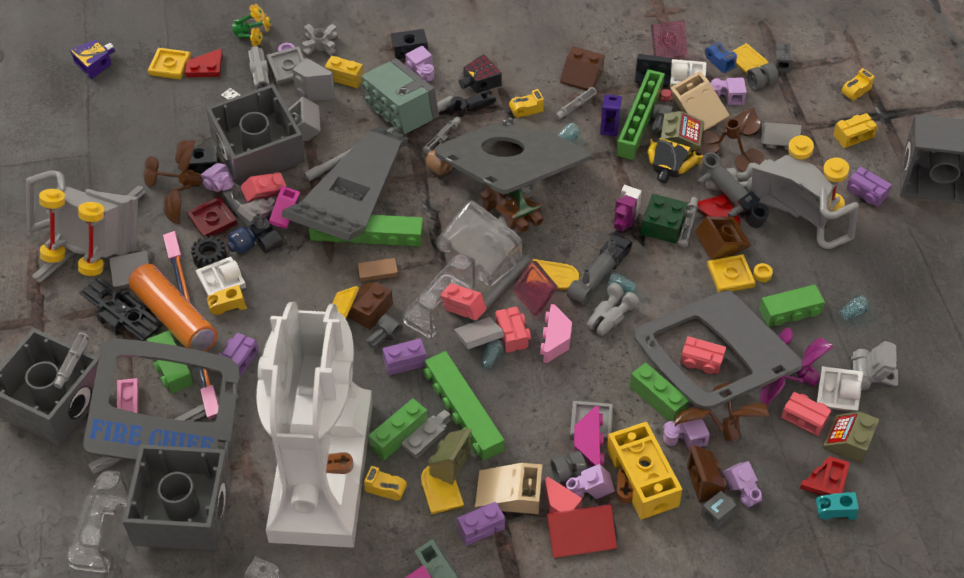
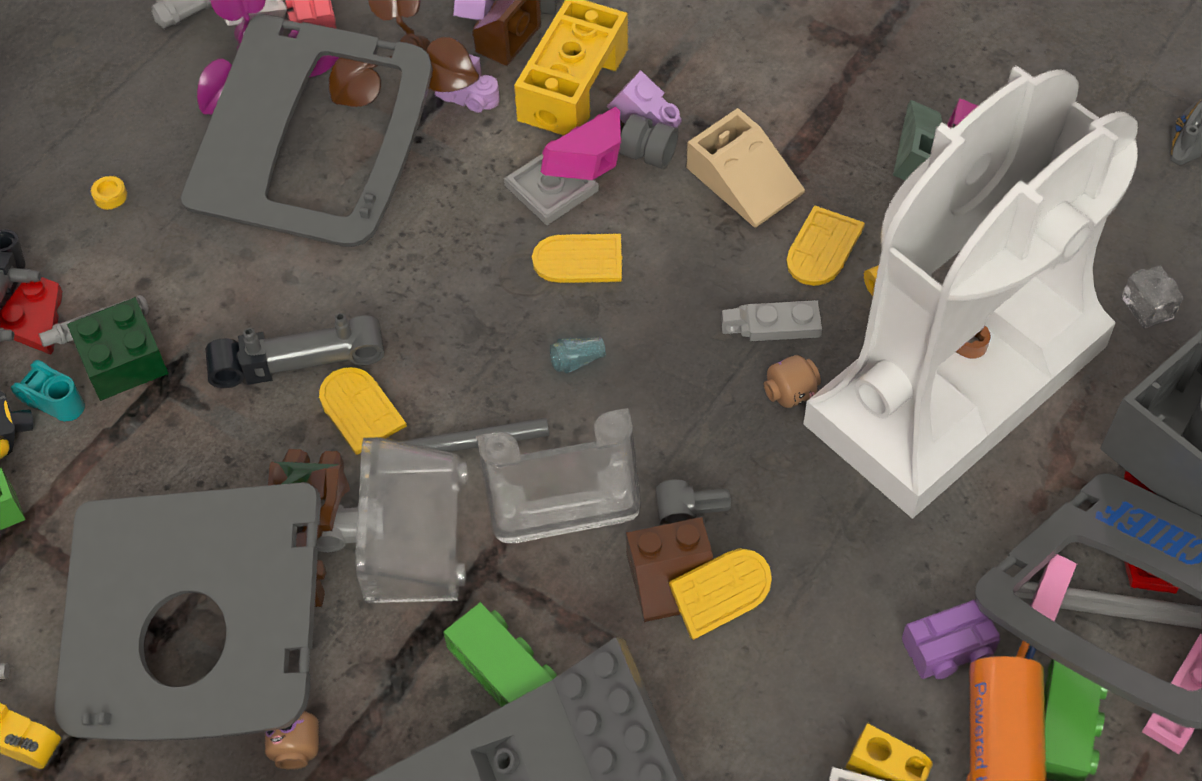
camera: 135 degrees left, 5 degrees up
medium nougat tile [358,258,398,282] -> none
bright green brick [368,398,428,461] -> none
medium lavender brick [382,338,426,376] -> none
bright green brick [423,351,504,461] -> none
olive slope [428,428,471,485] -> none
coral brick [440,283,487,320] -> none
light grey tile [454,317,504,349] -> none
medium lavender brick [457,501,505,546] -> none
coral brick [495,307,531,353] -> none
clear pink tile [513,261,558,315] -> none
bright pink slope [540,304,572,363] -> none
coral slope [544,476,582,513] -> none
red tile [547,504,617,558] -> none
clear light blue cone [557,122,580,141] -> none
light grey piece [586,283,640,336] -> none
clear light blue cone [607,272,637,293] -> none
magenta hips [614,185,641,231] -> none
dark orange beam [616,465,634,503] -> none
bright green brick [630,362,689,421] -> none
coral brick [680,336,726,375] -> none
reddish brown slope [695,216,751,260] -> none
yellow tile [707,254,756,292] -> none
bright green brick [759,284,825,327] -> none
clear light blue cone [840,295,870,320] -> none
none -> teal piece [10,360,85,422]
none -> yellow window [532,234,623,283]
none -> medium nougat head [764,355,821,408]

